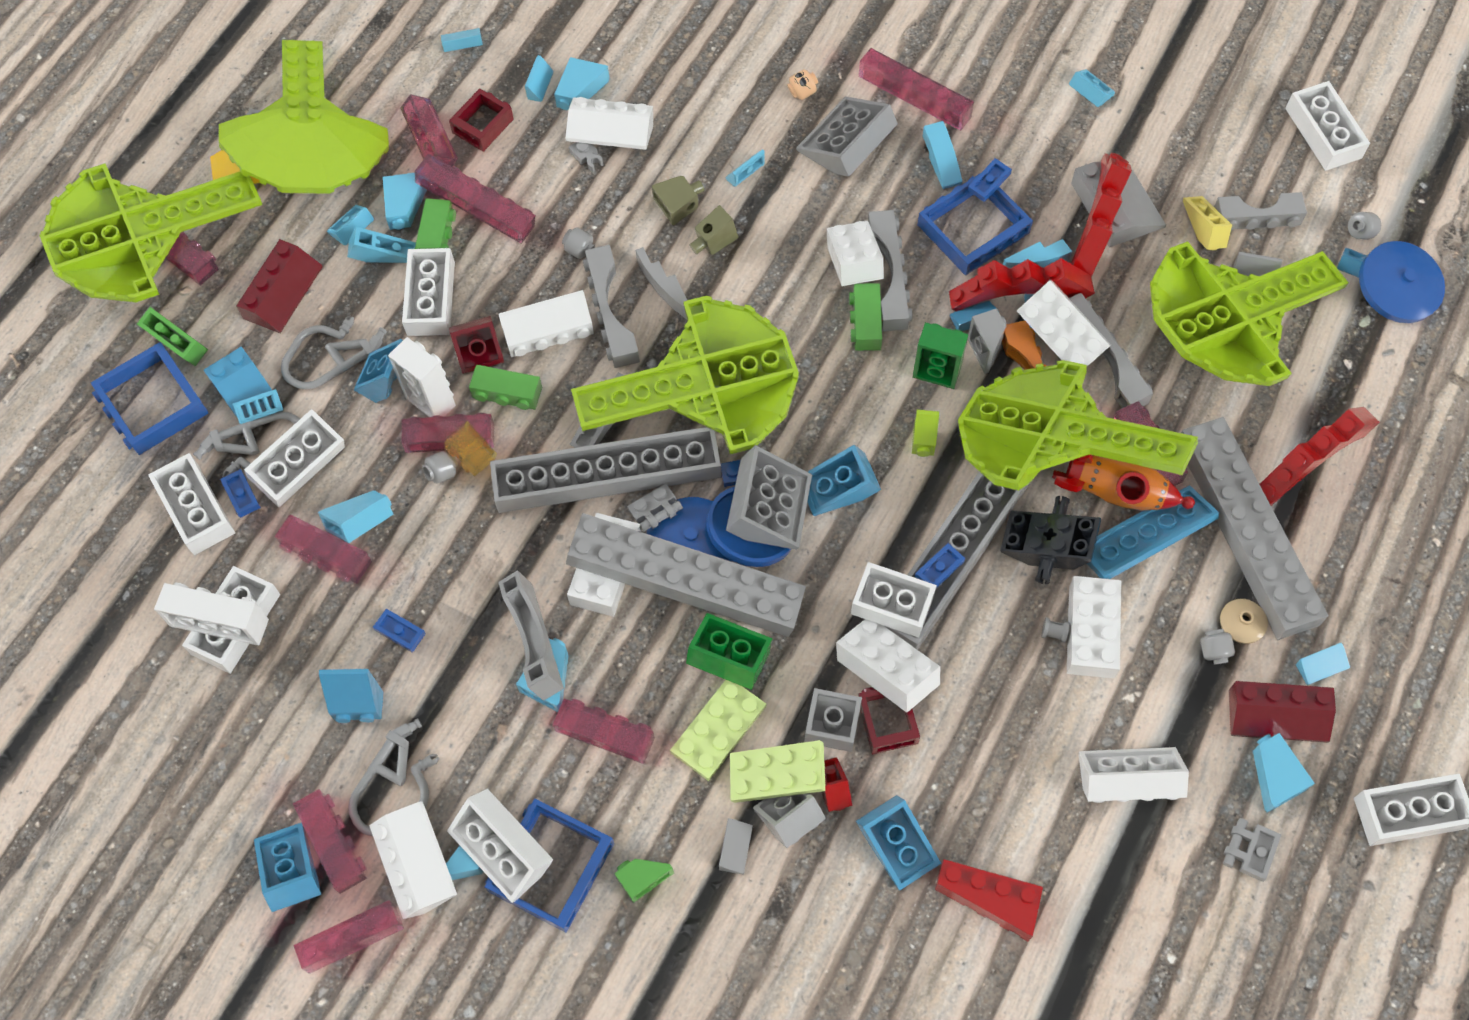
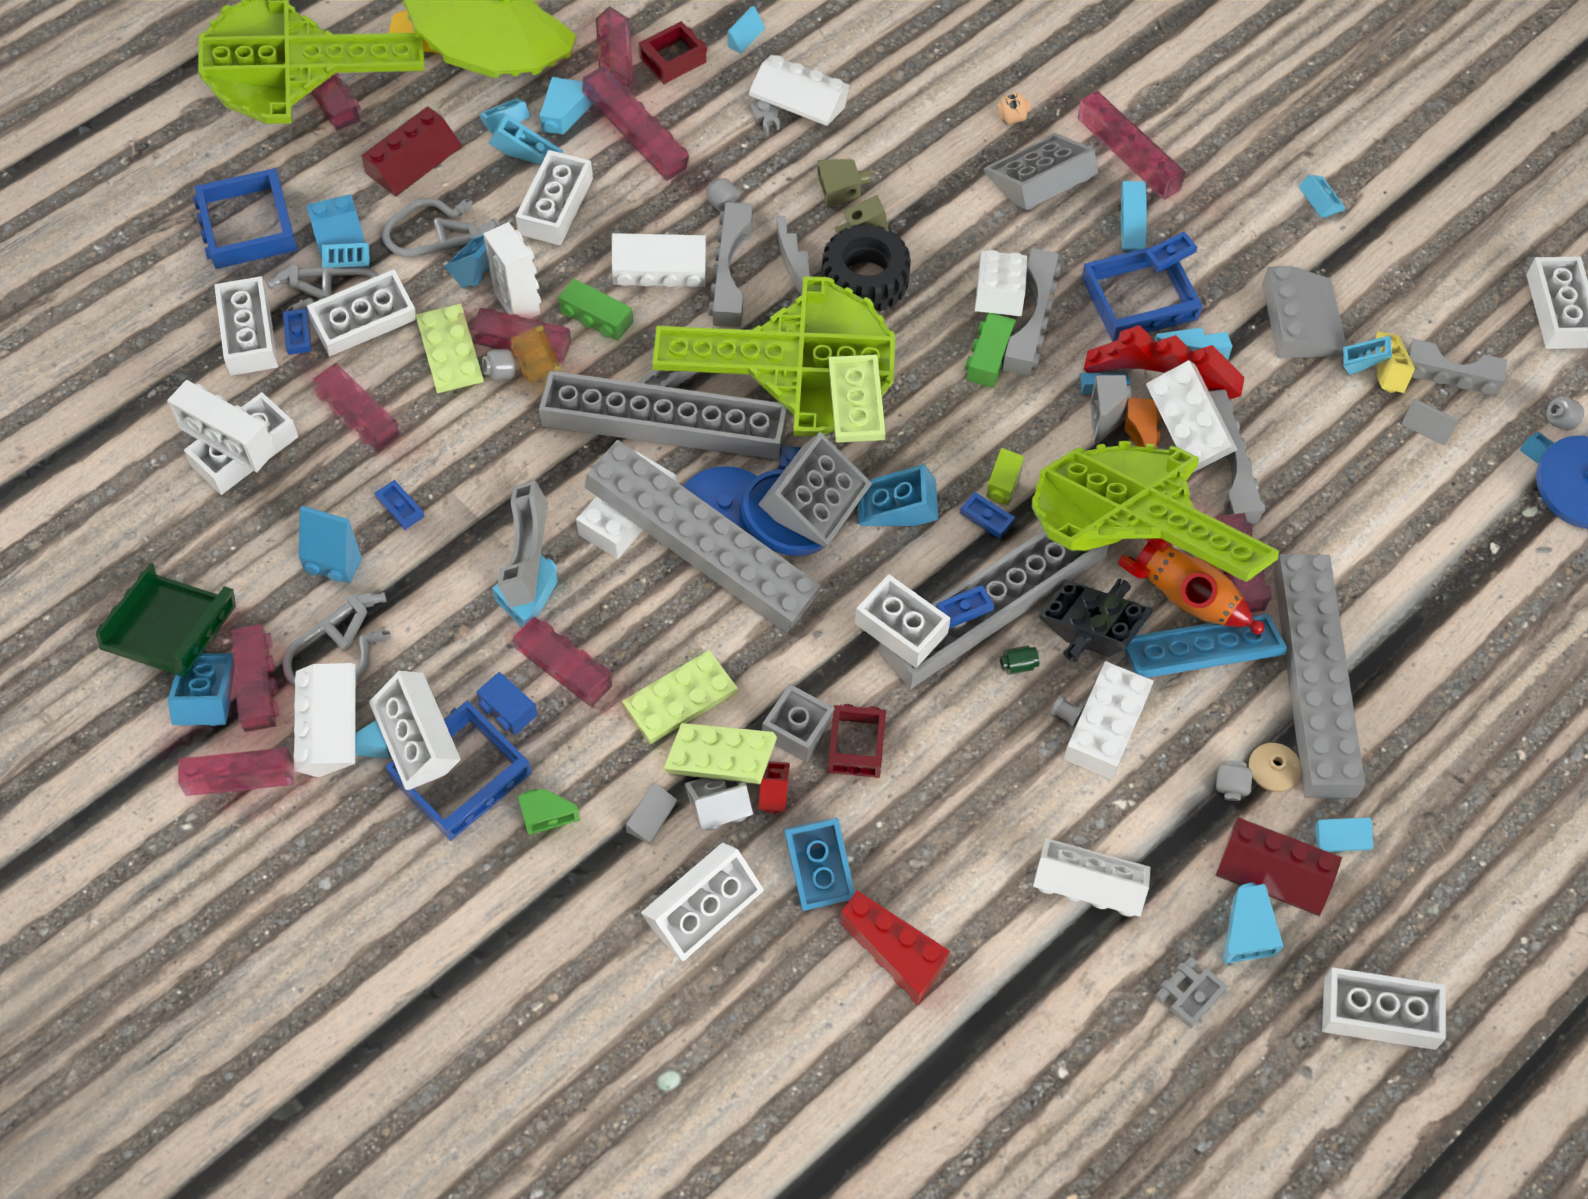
camera: 15 degrees right, 5 degrees down
bright green brick [137,307,208,366] -> none
medium azure slope [318,490,393,543] -> none
bright green brick [415,198,456,249] -> none
dark red slope [449,316,504,374] -> none
medium azure slope [554,57,610,110] -> none
light grey plate [627,483,683,531] -> none
green brick [686,613,773,690] -> none
medium azure slope [725,149,765,187] -> none
white brick [836,619,940,712] -> none
green brick [912,322,969,389] -> none
red arch [1070,153,1132,277] -> none
lime plate [1150,241,1349,386] -> none
red arch [1259,407,1380,506] -> none
none -> dark green panel [96,563,236,677]
none -> yellowish green plate [415,304,484,393]
none -> blue brick [476,672,537,735]
none -> white slope [641,842,764,961]
none -> black tyre [822,224,911,312]
none -> yellowish green plate [829,355,886,442]
none -> blue plate [960,492,1015,539]
none -> dark green brick [1000,645,1040,675]
none -> medium azure slope [1343,335,1392,375]

